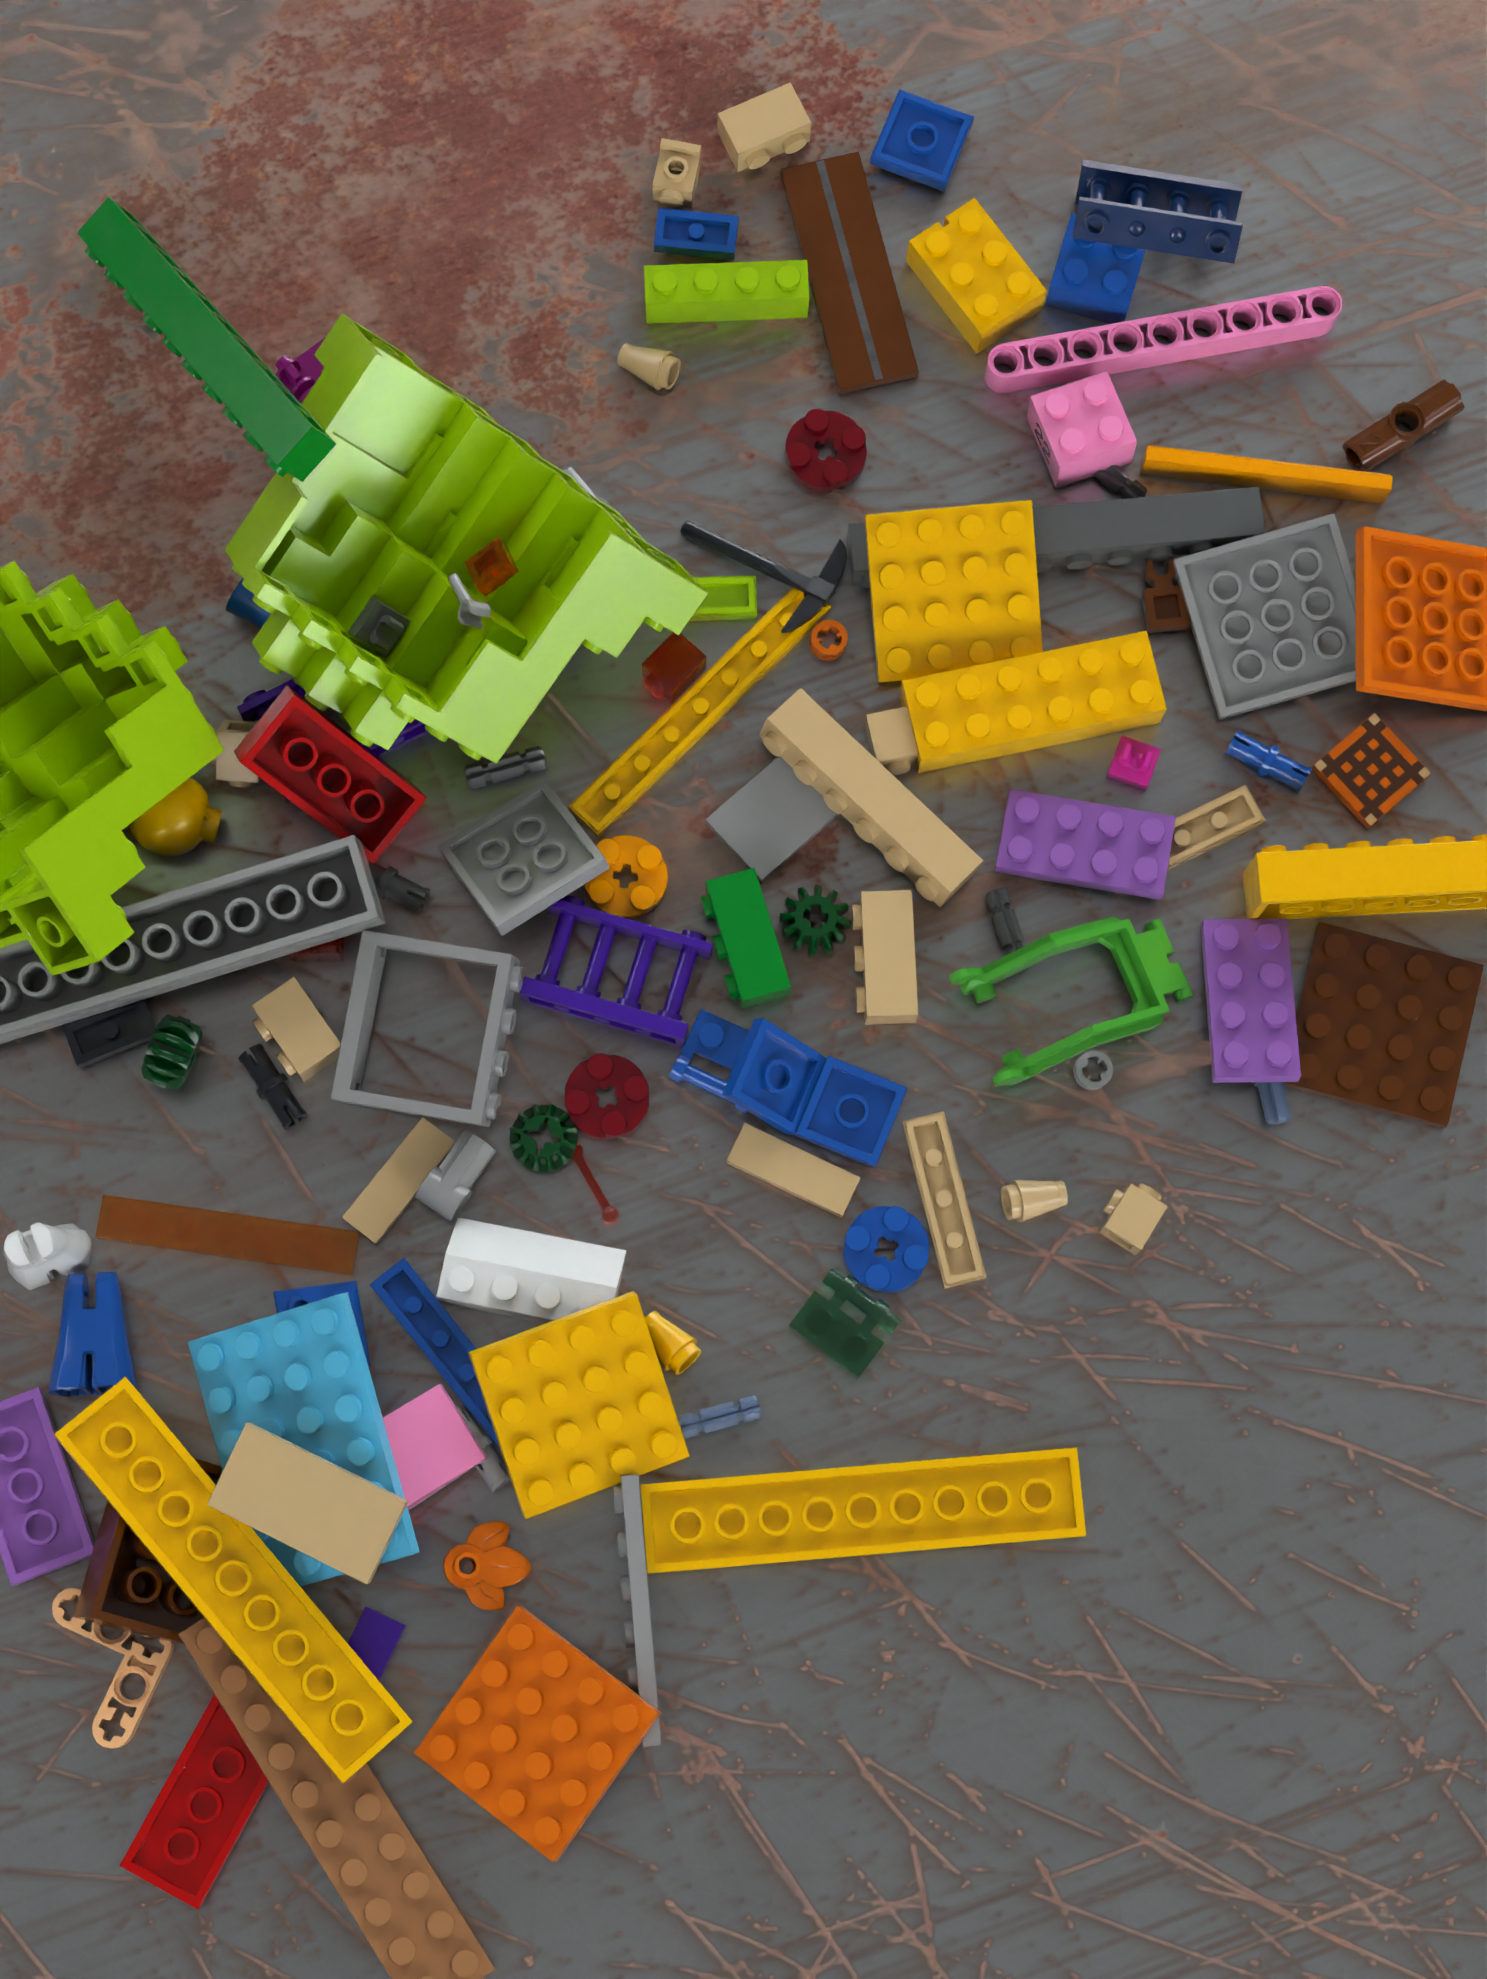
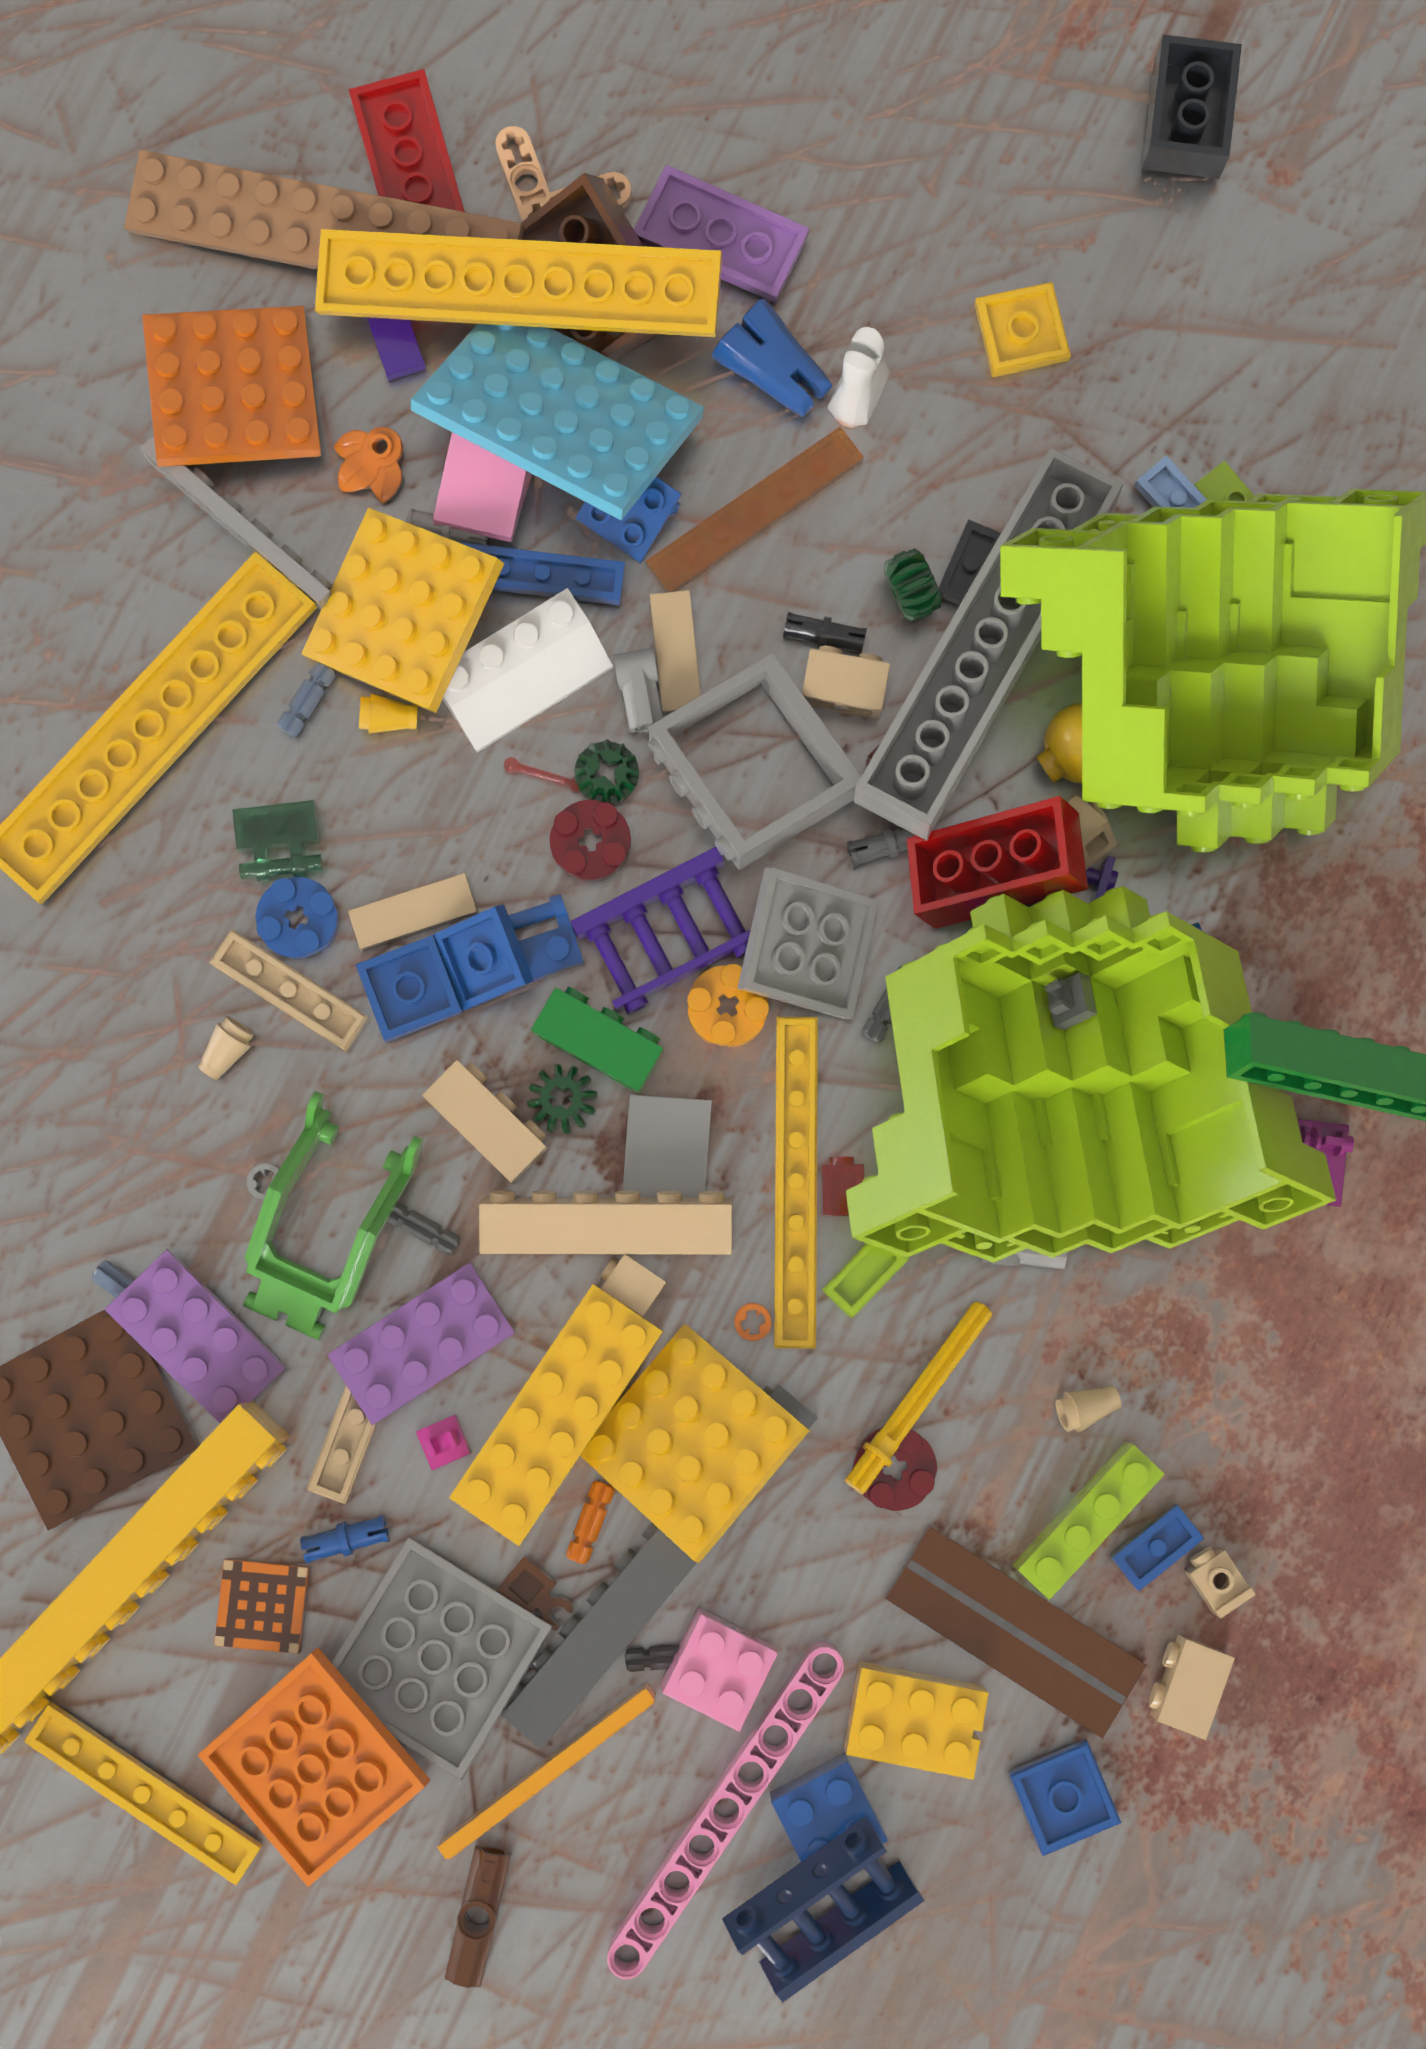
camera: 140 degrees right, 5 degrees up
tan tile [207,1422,409,1585] -> none
light grey hand [448,573,491,628] -> none
clear red plate [465,537,519,597] -> none
black piece [680,521,847,633] -> none
tan brick [1099,1184,1168,1255] -> none
none -> orange axle [566,1481,615,1564]
none -> yellow axle [844,1301,992,1495]

